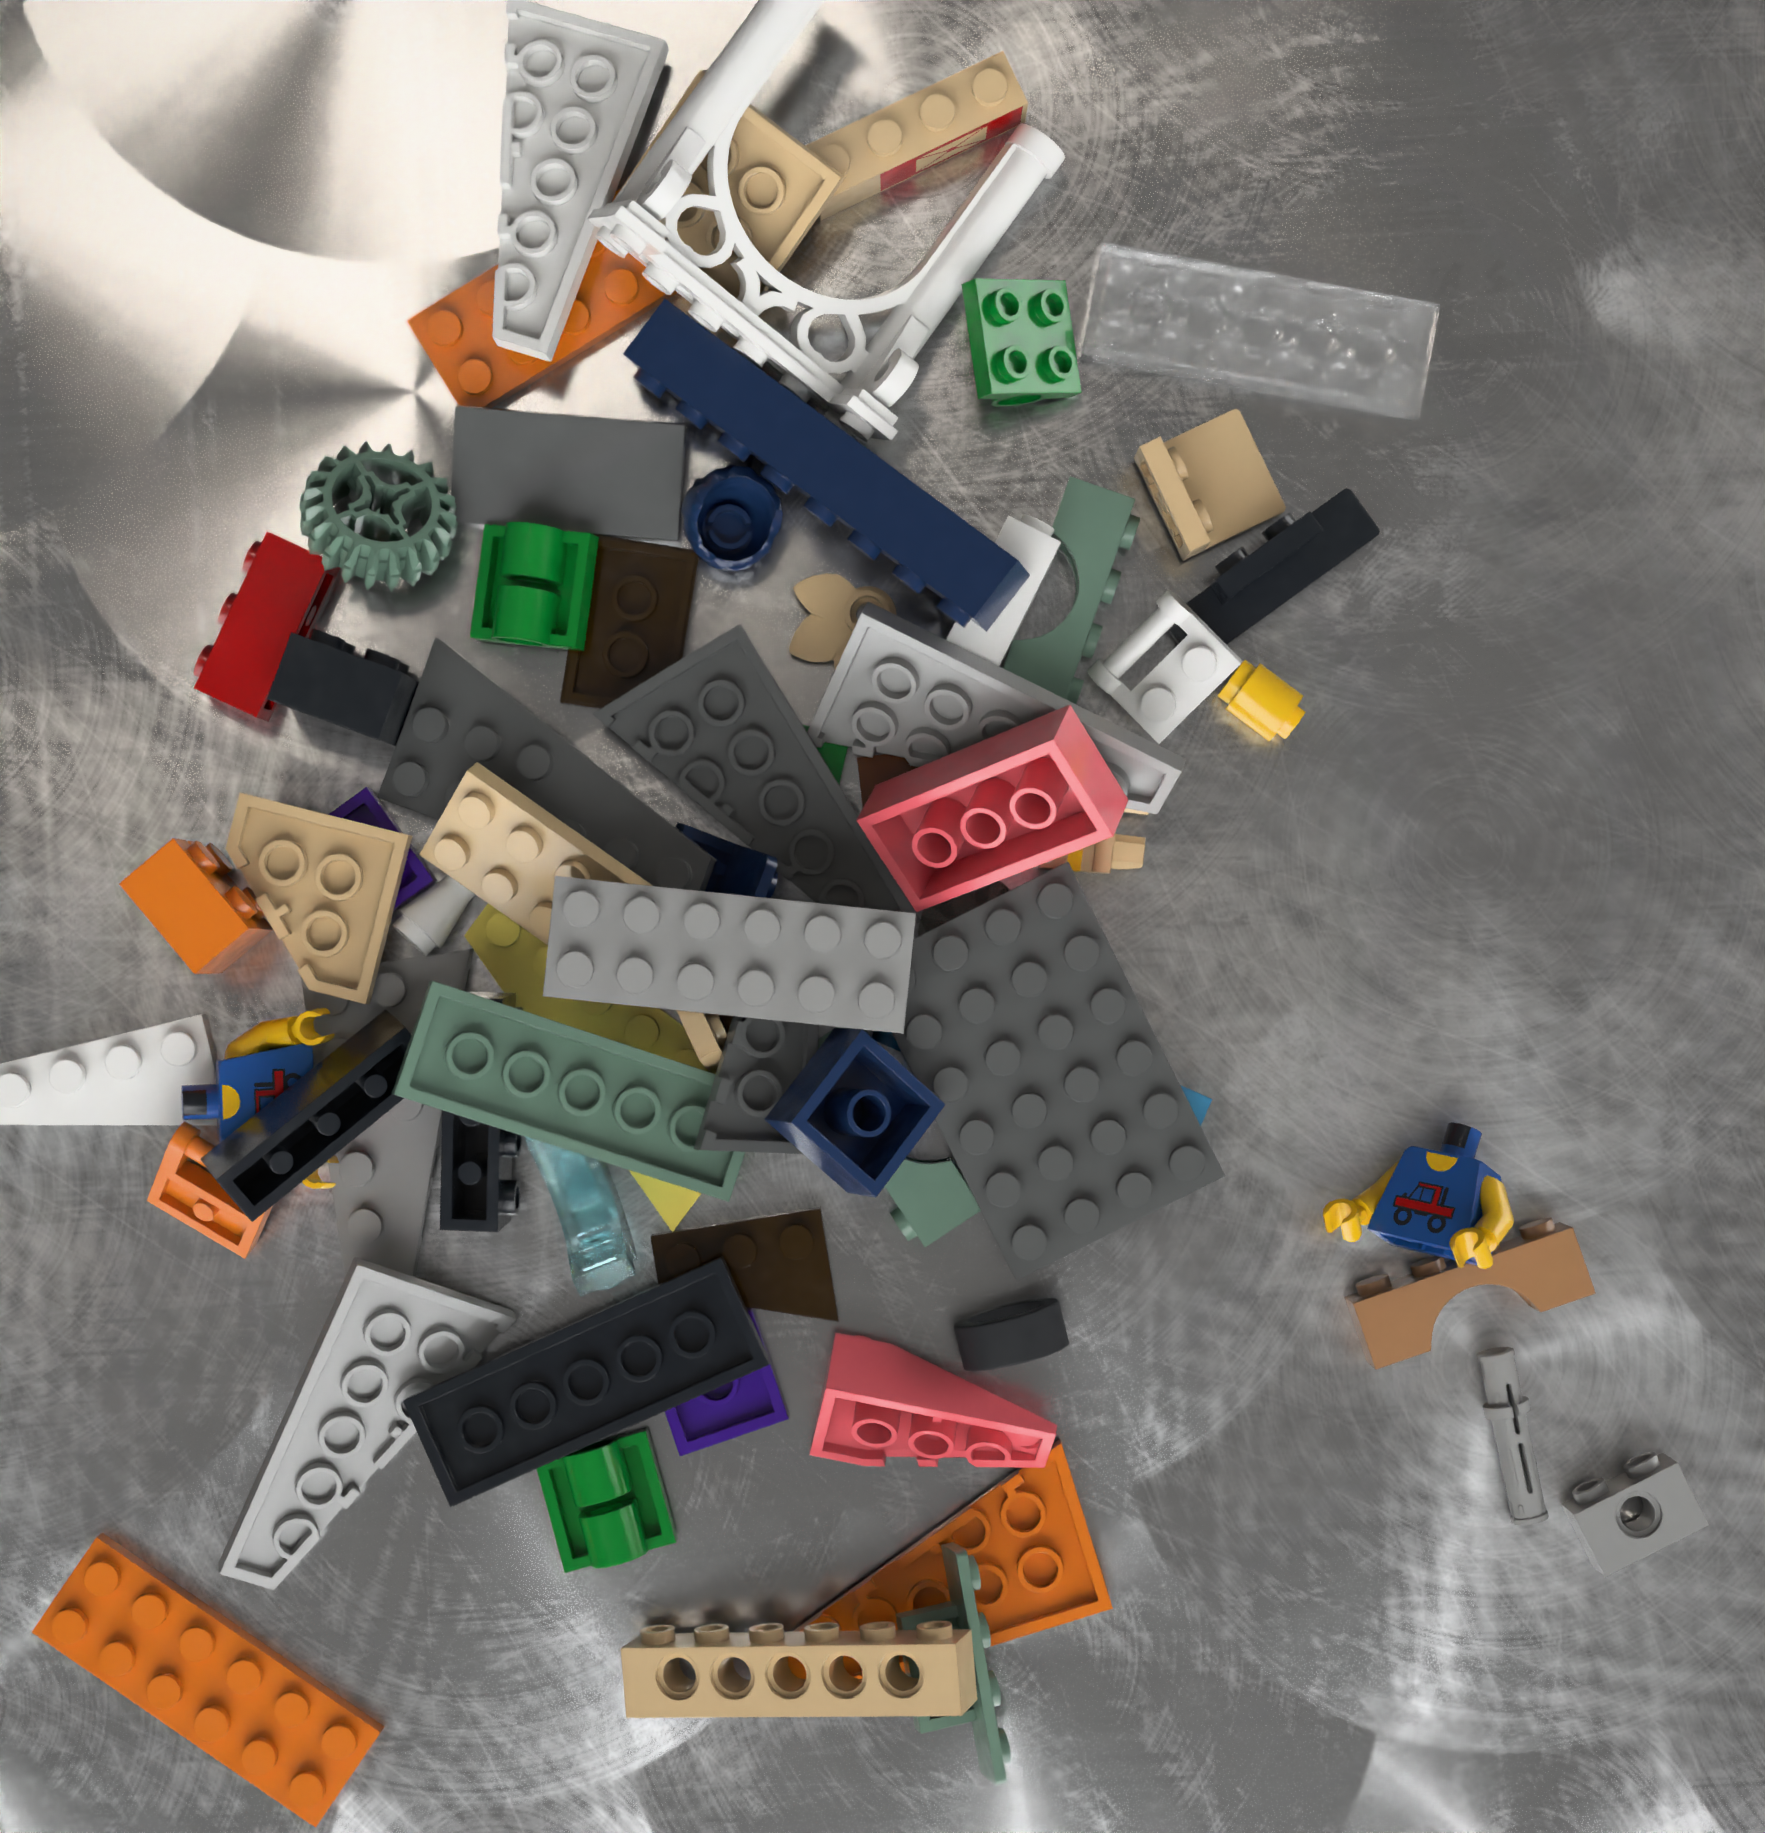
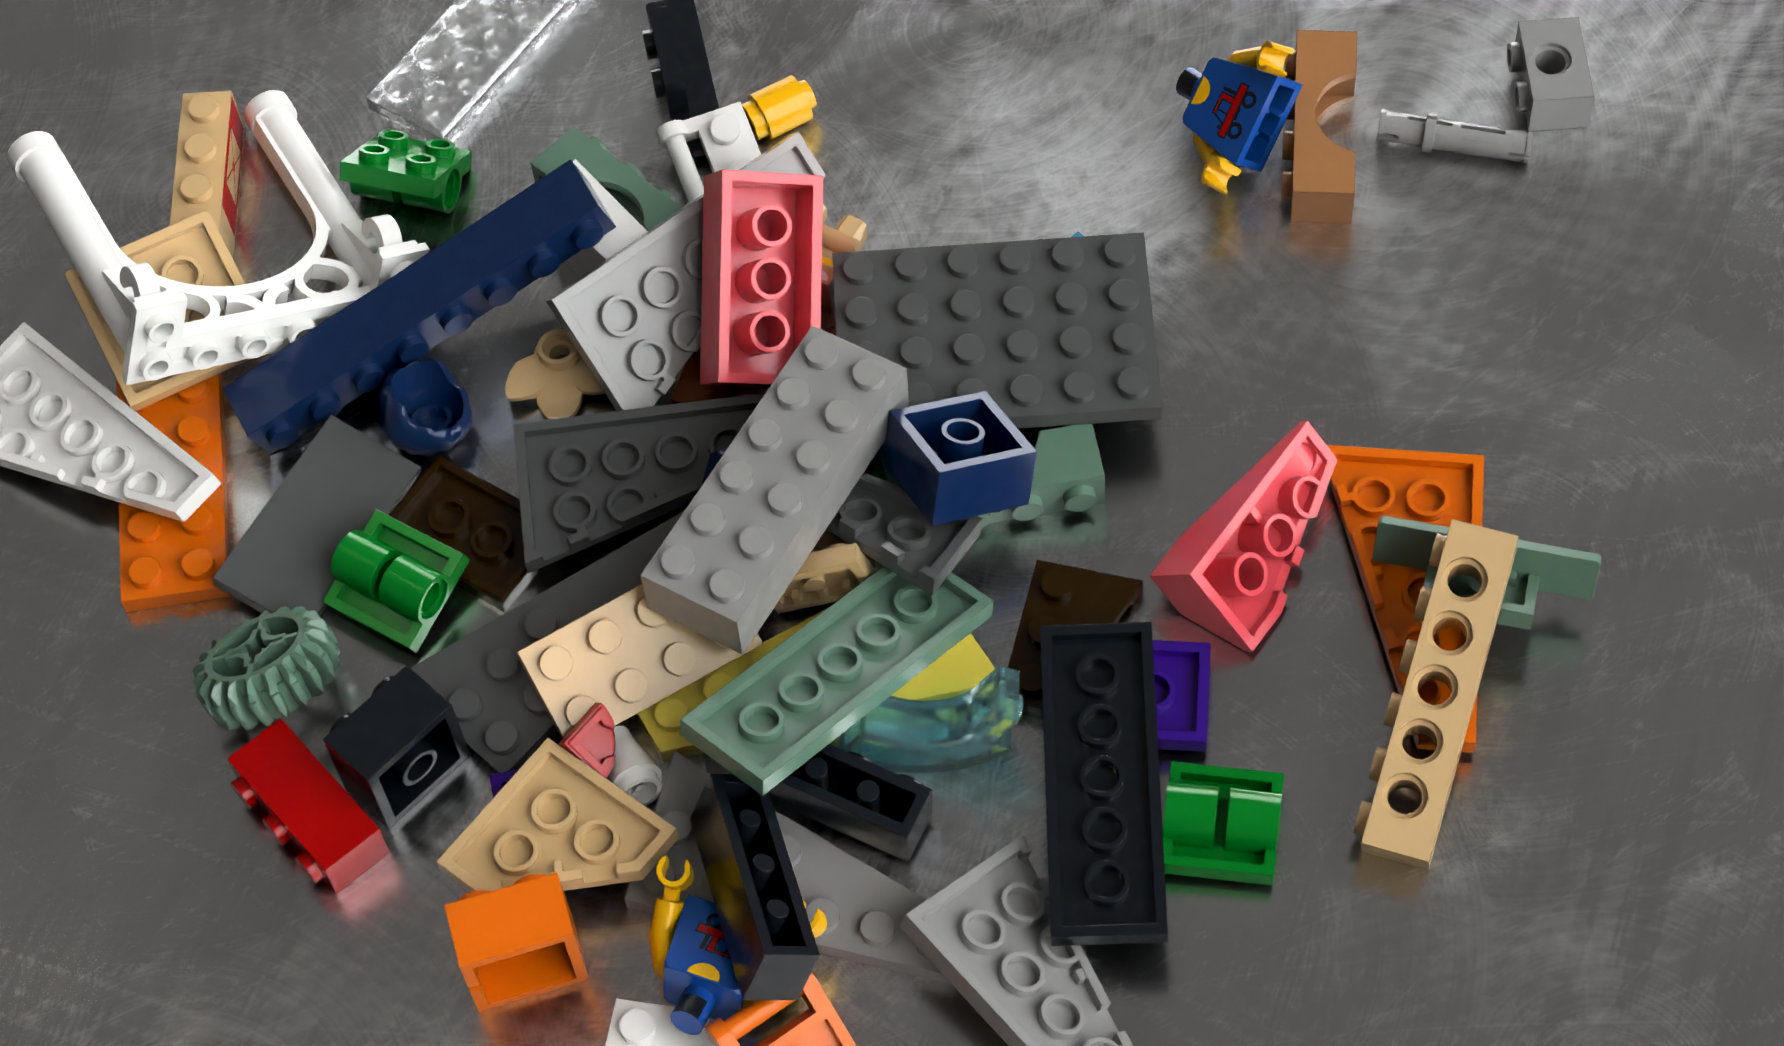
camera: 60 degrees left, 30 degrees down
black tyre [954,1298,1069,1372] -> none
tan bracket [1134,409,1286,561] -> none
none -> tile [558,703,616,778]

